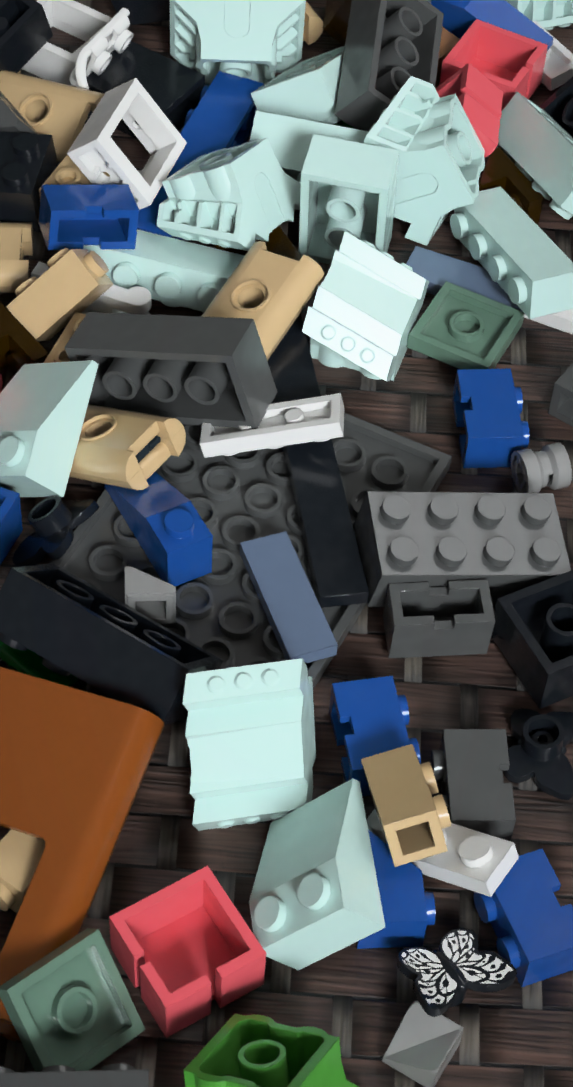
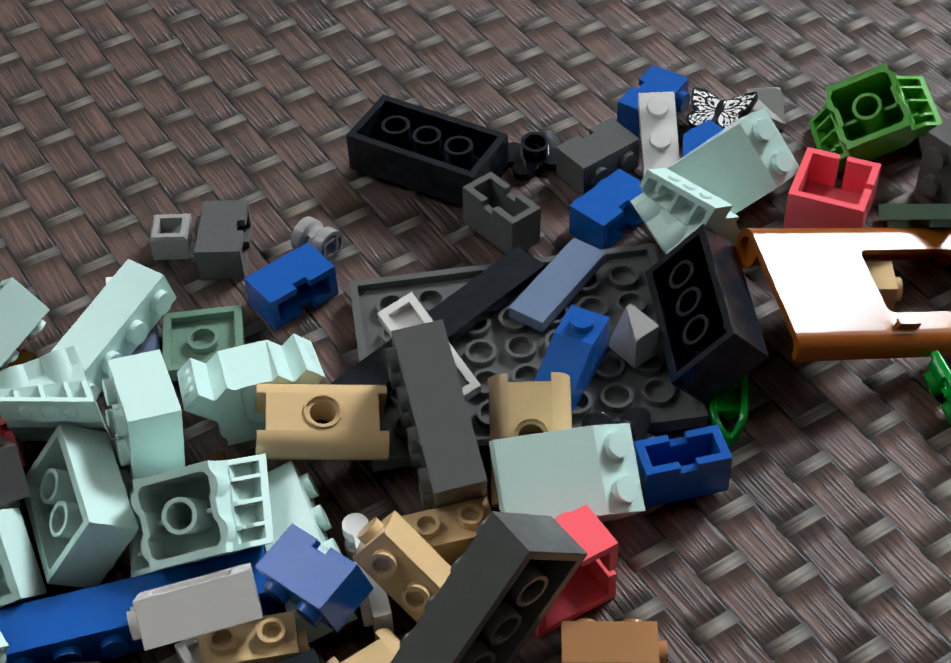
camera: 120 degrees left, 5 degrees down
brick [354,491,571,607] -> none
tan brick [361,744,452,867] -> none

